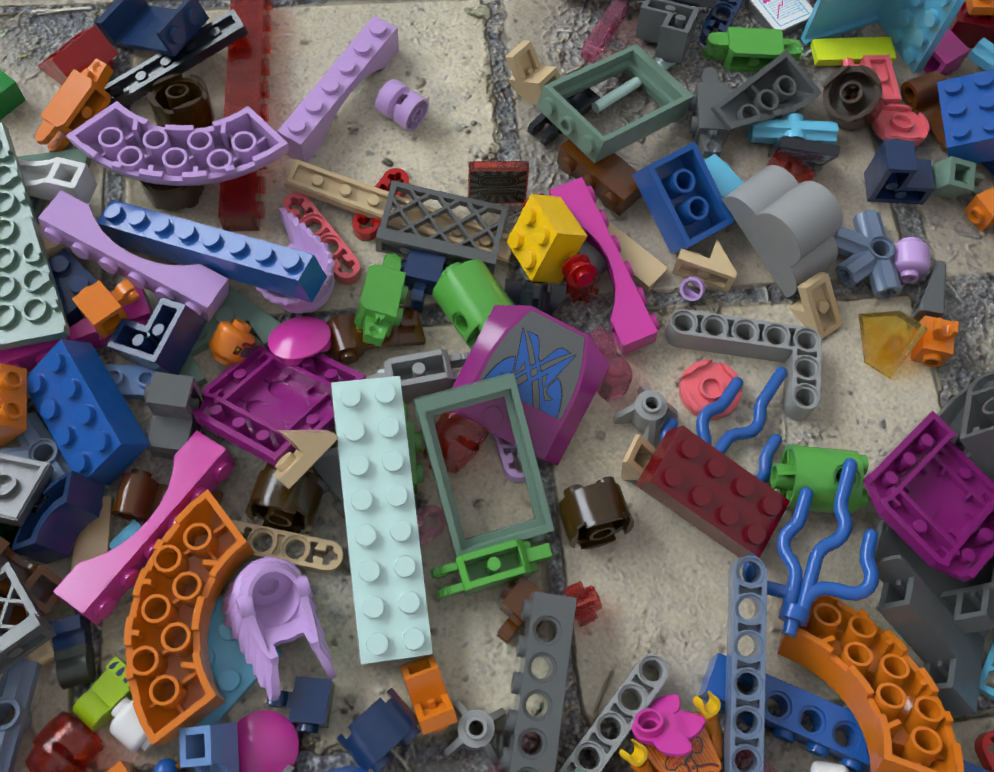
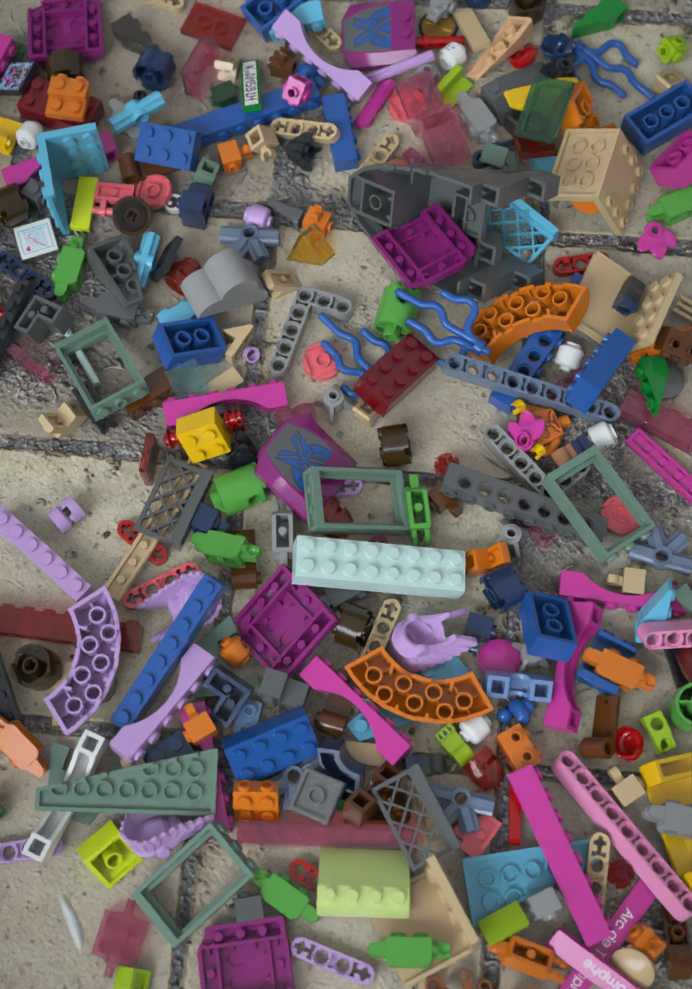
camera: 70 degrees left, 5 degrees up
dark pink dish [268,316,332,366] -> none
tan slope [273,430,339,489] -> none
none -> clear light blue piece [164,357,210,400]

